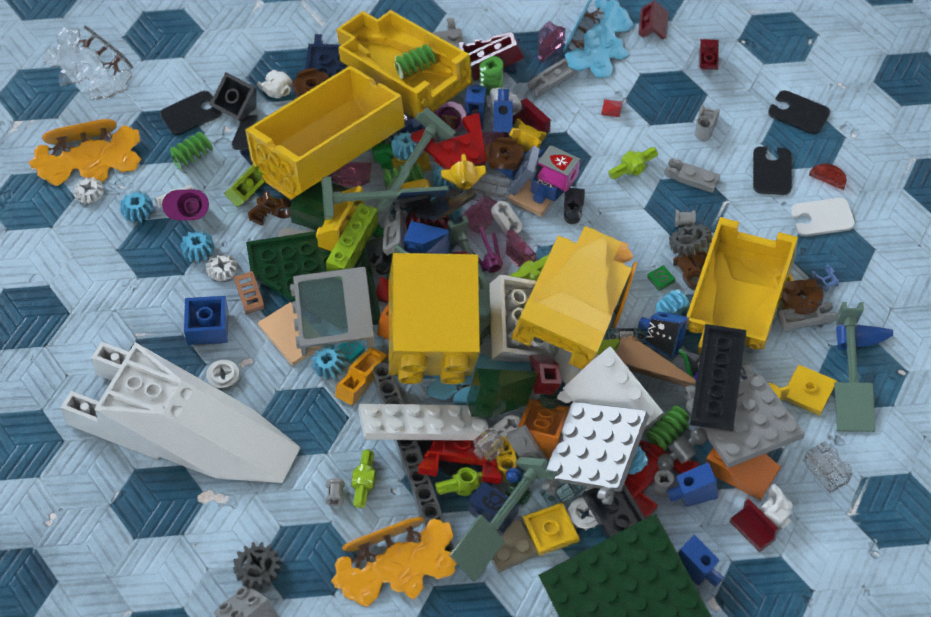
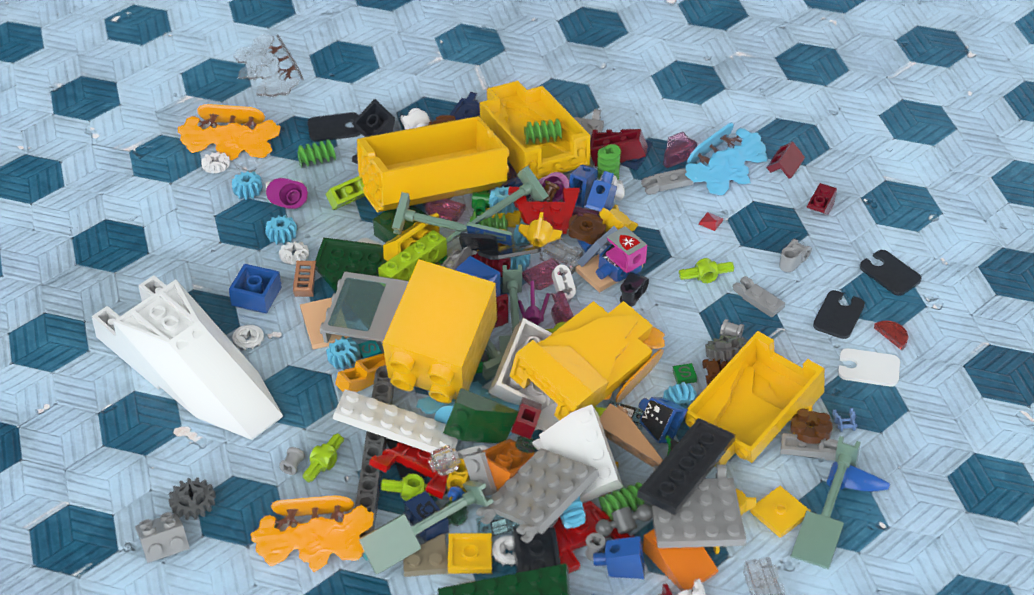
camera: 20 degrees right, 10 degrees down
reddish brown piece [248,191,292,226] -> none
dark red panel [513,98,551,133] -> none

